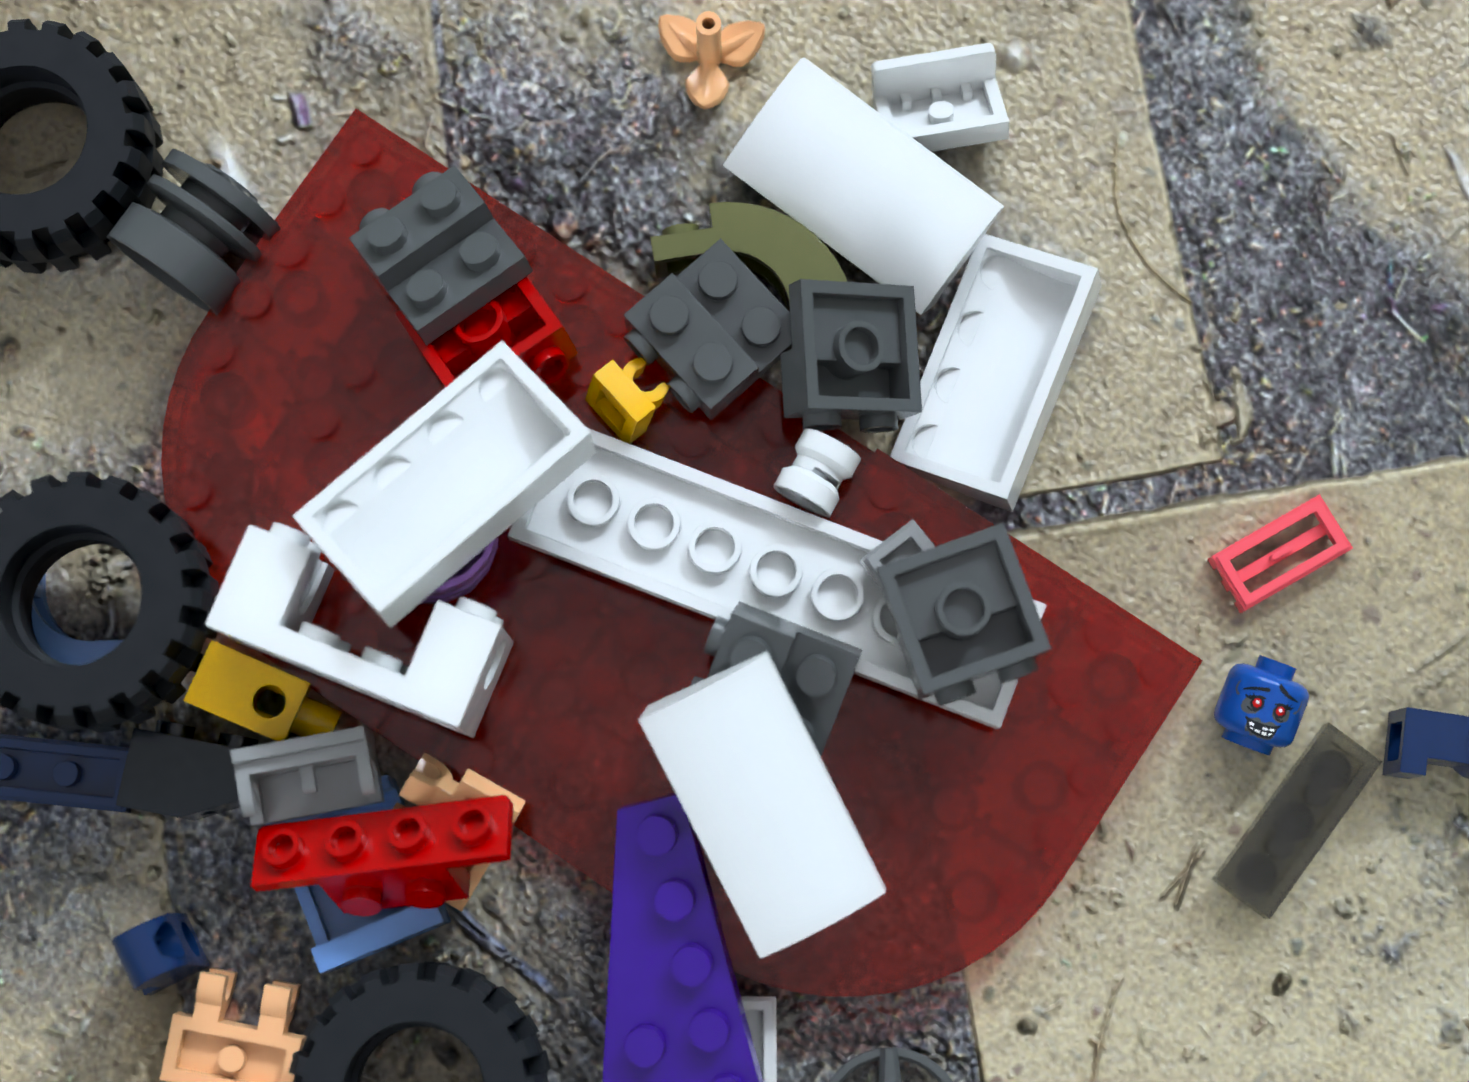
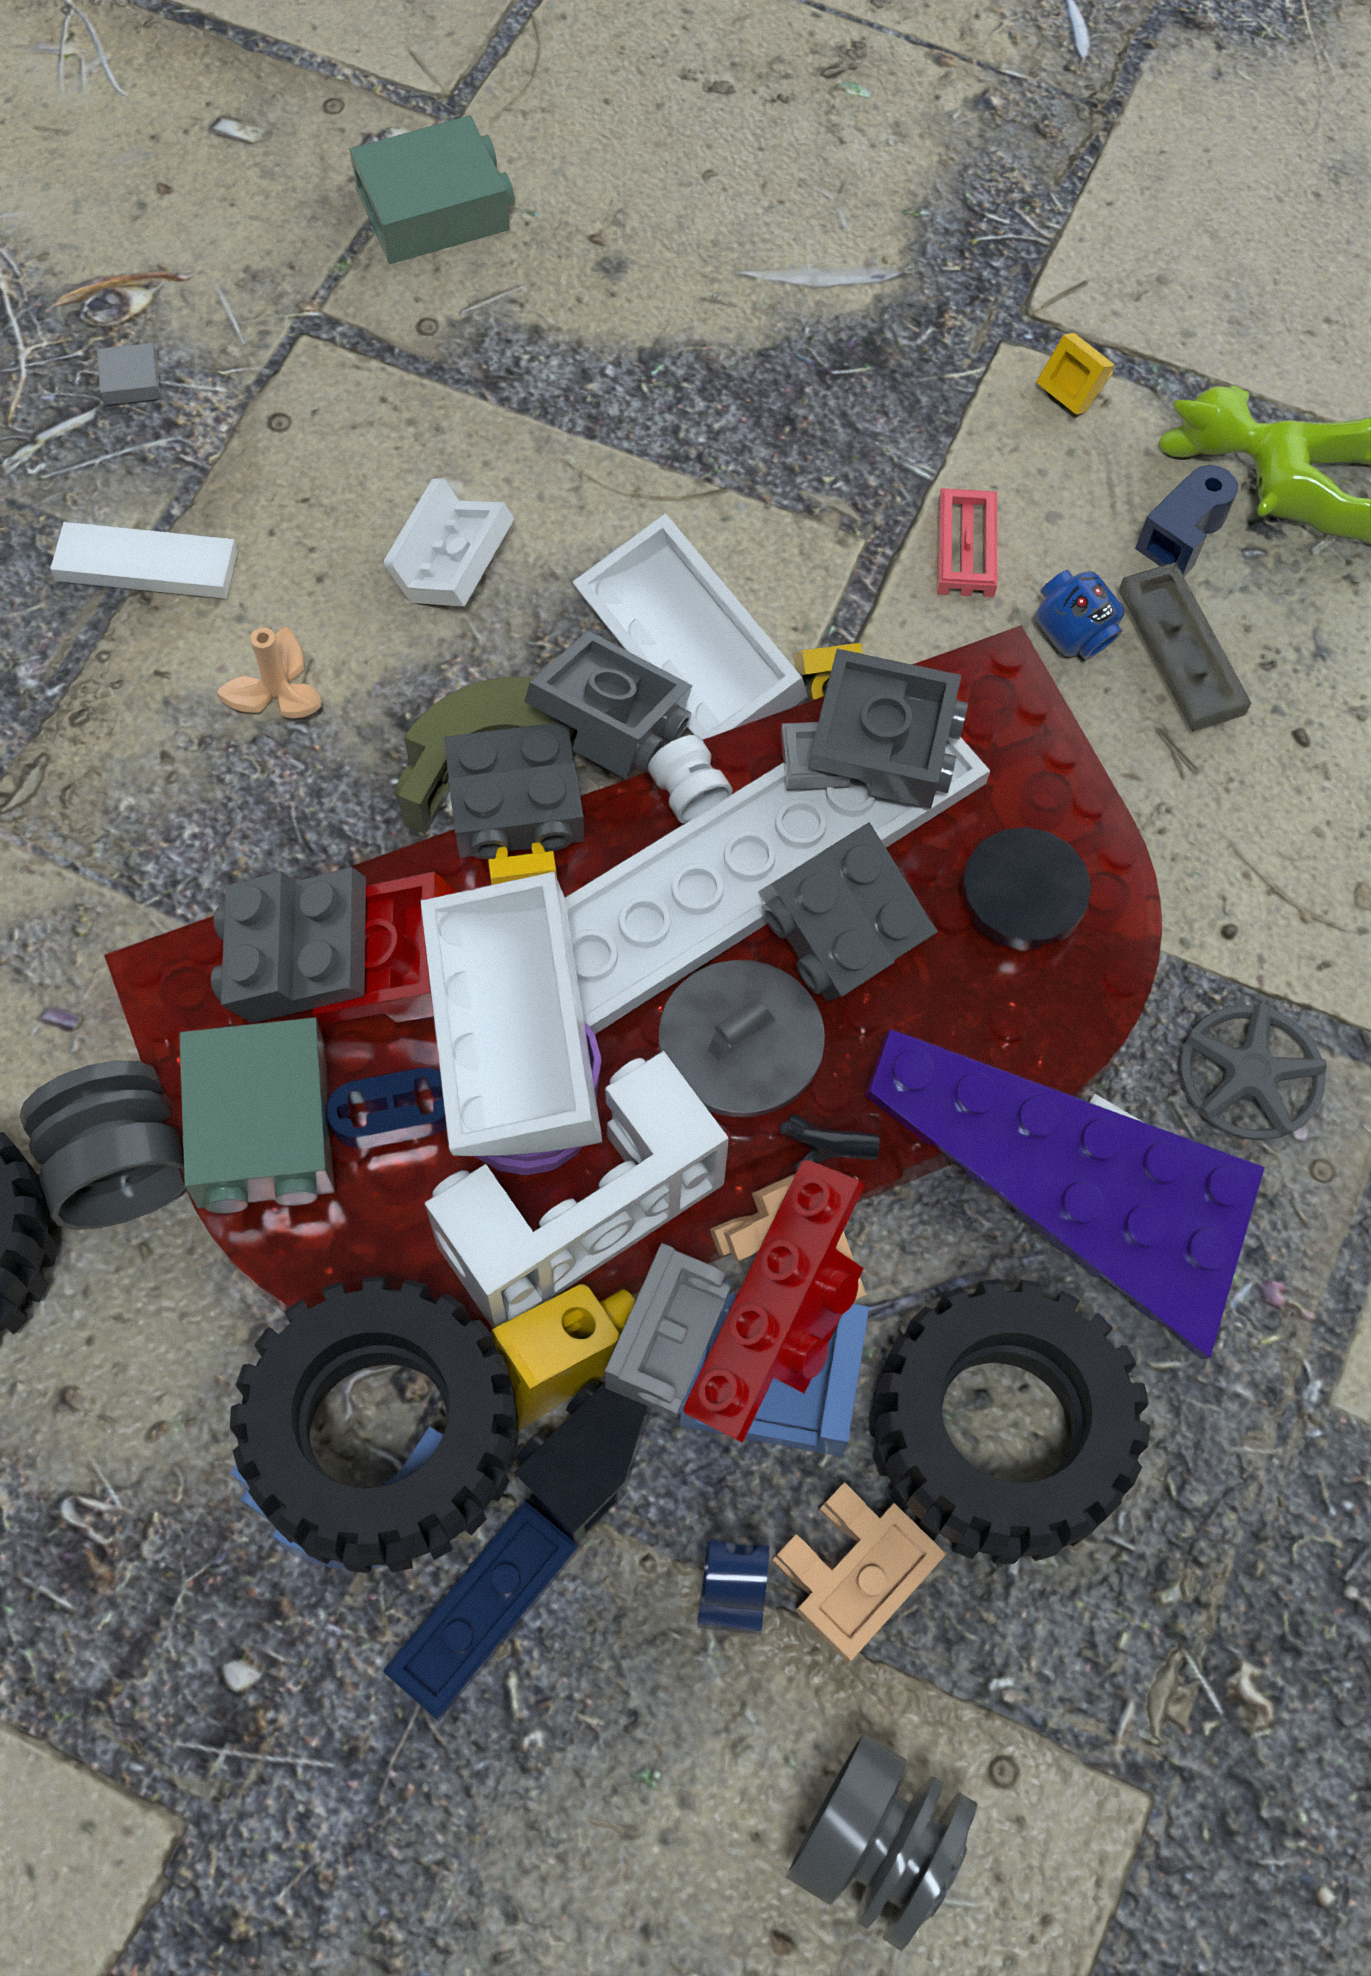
camera: 60 degrees left, 15 degrees down
white slope [639,651,886,959] -> none
white slope [723,58,1004,315] -> none
none -> sand green brick [179,1017,335,1213]
none -> dark blue beam [327,1068,447,1149]
none -> flat silver shield [659,960,825,1117]
none -> black bar [780,1114,879,1172]
none -> yellow tile [794,643,863,704]
none -> black tile [960,827,1091,951]

